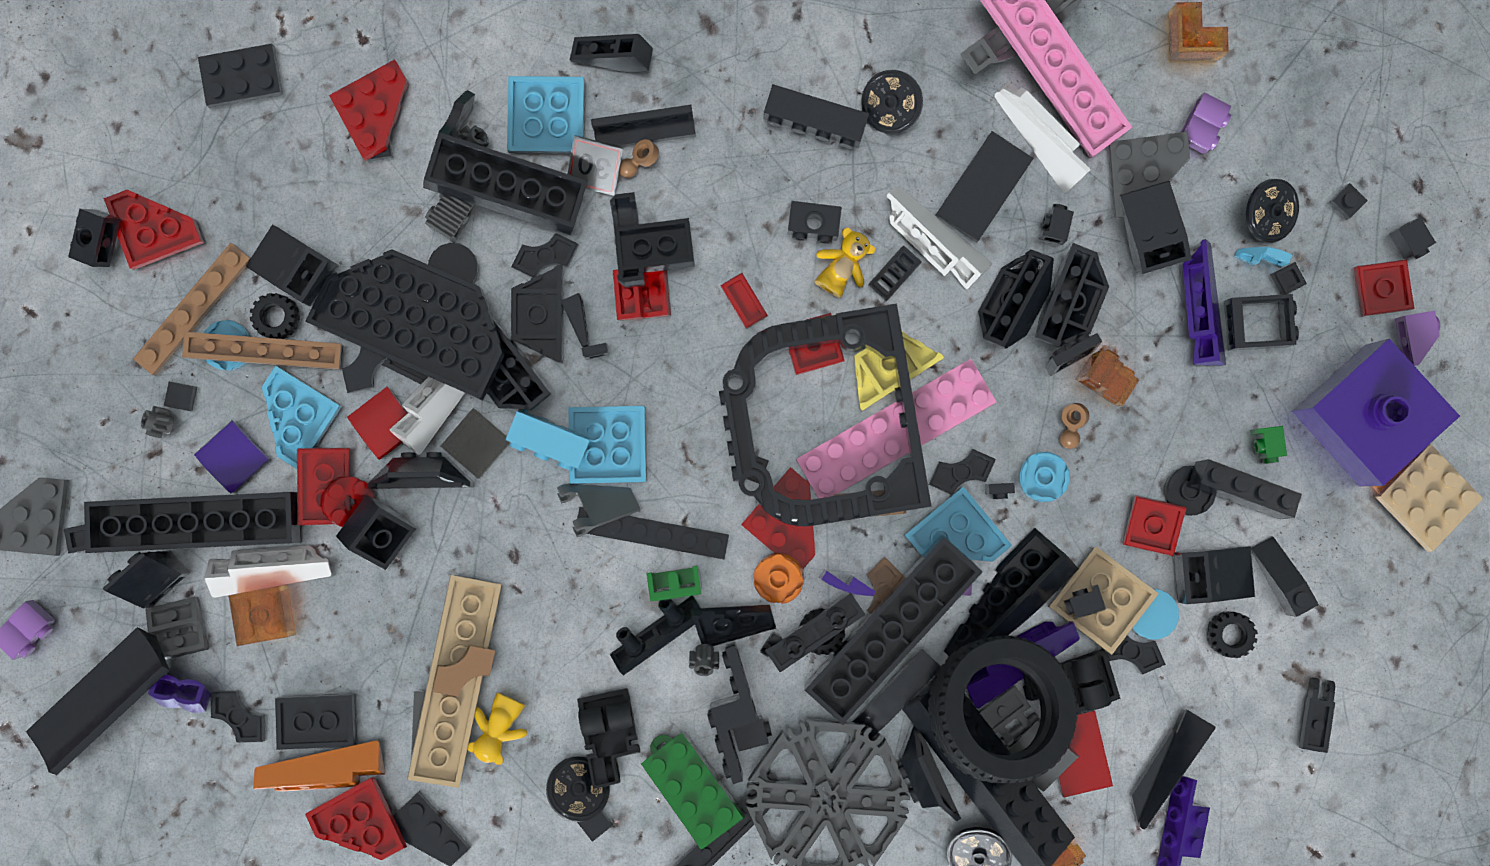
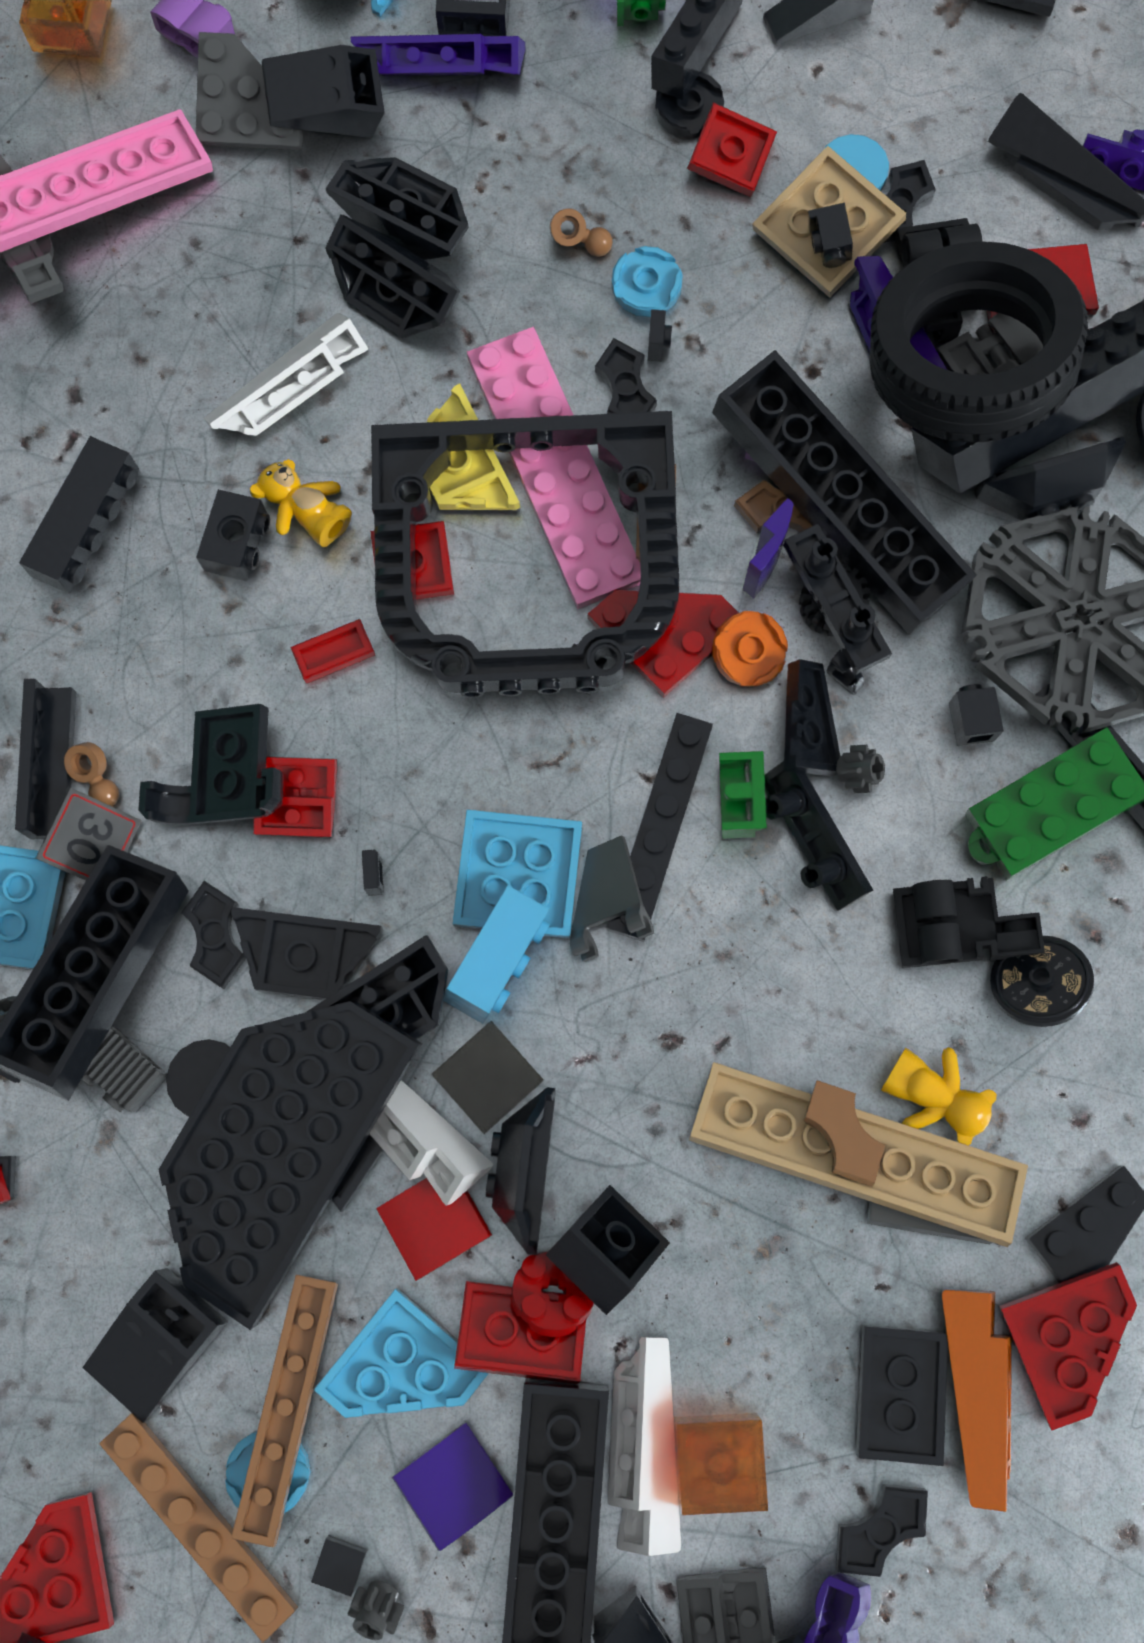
camera: 80 degrees left, 10 degrees down
black tyre [250,293,300,339] -> none
black tile [342,347,387,394] -> none
black slope [561,293,590,347] -> none
black tile [577,810,613,842] -> none
black bracket [707,642,758,784] -> none
black slope [852,649,941,739] -> none
black shield [861,70,923,134] -> none
black slope [868,245,922,302] -> none
medium azure plate [904,486,1012,562] -> none
black tile [936,131,1034,242] -> none
black wedge [944,528,1079,656] -> none
white wedge [994,81,1091,193] -> none
black brick [1038,204,1074,245] -> none
black plate [1046,333,1102,376] -> none
clear orange brick [1075,349,1139,407] -> none
black slope [1174,546,1255,604] -> none
black tyre [1207,611,1258,658] -> none

